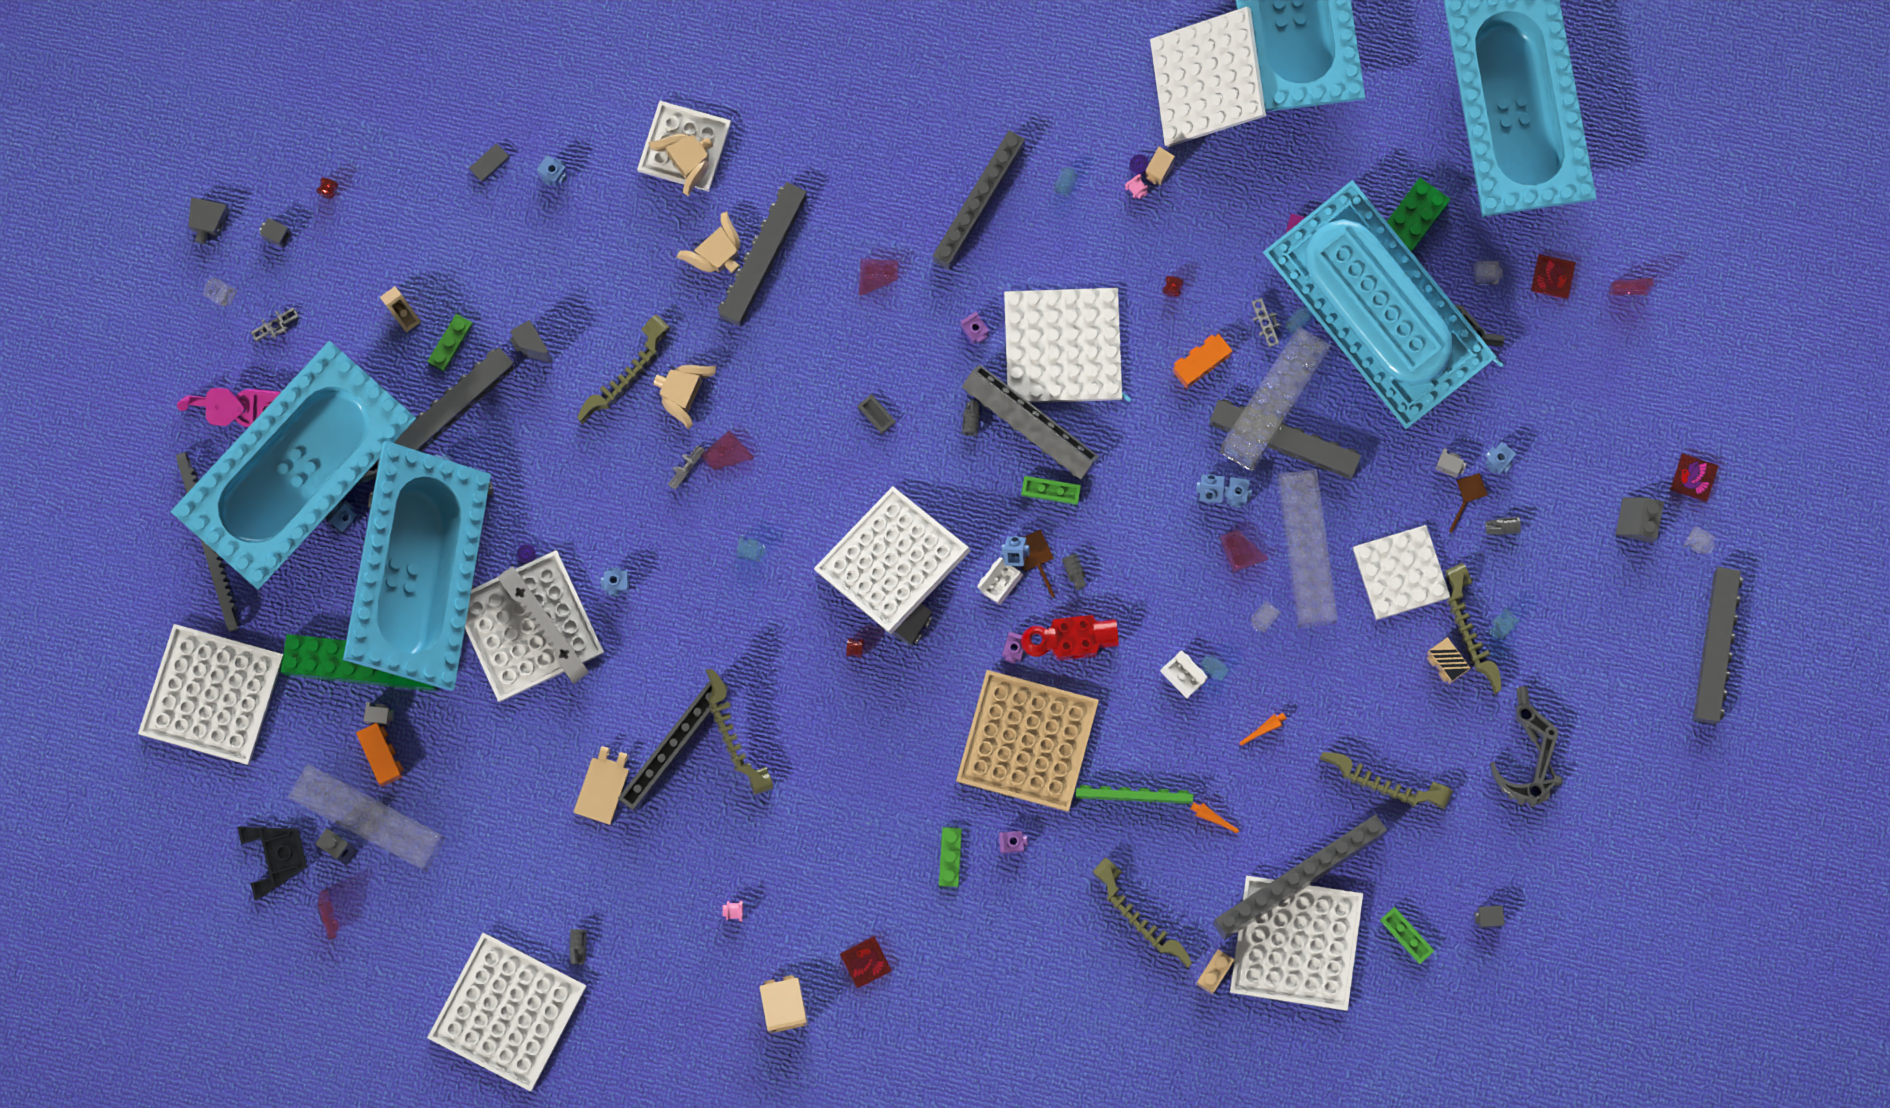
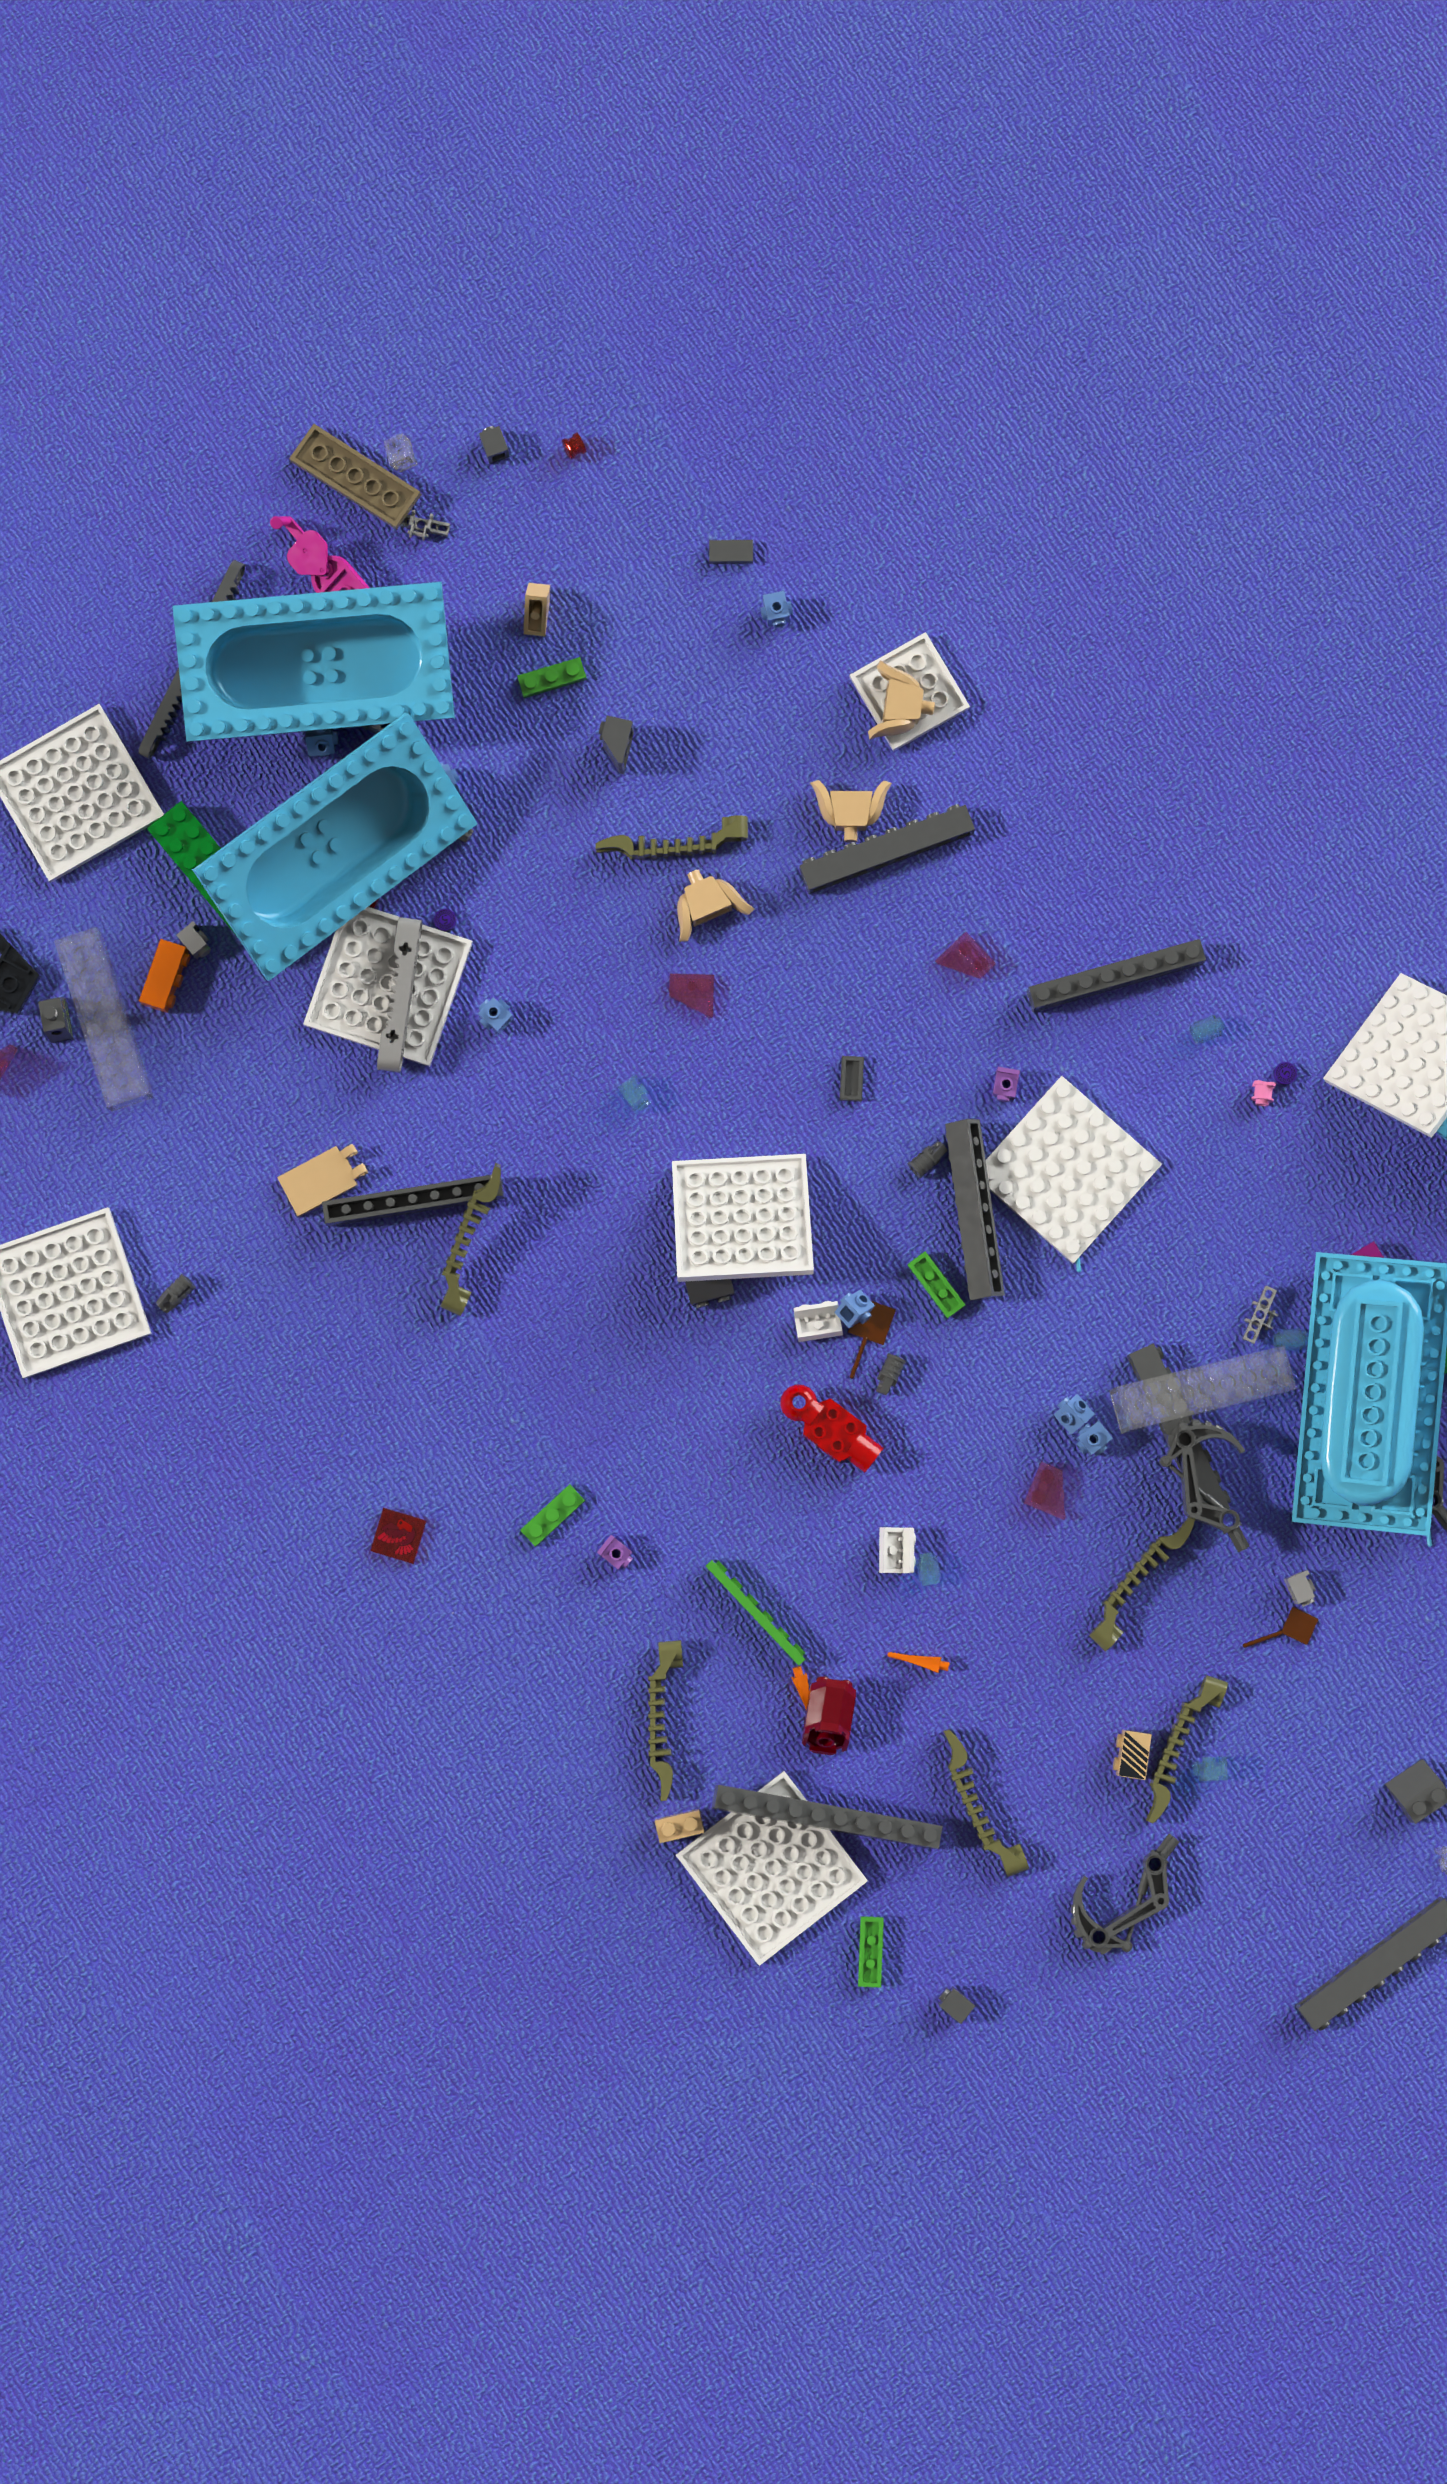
camera: 40 degrees right, 5 degrees up
dark grey torso [189,198,230,244] -> none
dark grey brick [395,347,516,452] -> none
light grey piece [668,445,705,489] -> none
bright pink brick [723,901,743,922] -> none
tan slope [760,975,809,1034] -> none
clear red wheel [846,638,864,658] -> none
tan plate [956,670,1099,812] -> none
medium lavender brick [1002,632,1024,663] -> none
tan slope [1145,147,1175,185] -> none
clear red wheel [1162,276,1184,297] -> none
orange brick [1173,333,1233,389] -> none
clear brick [1250,600,1281,633] -> none
clear brick [1277,469,1338,628] -> none
white plate [1352,525,1450,620] -> none
medium blue brick [1485,442,1516,475] -> none
dark grey hinge [1485,516,1521,535] -> none
none -> dark tan plate [289,424,422,530]
none -> dark red brick [802,1676,856,1755]
none -> olive piece [1089,1518,1195,1652]
none -> dark grey piece [1159,1419,1250,1552]

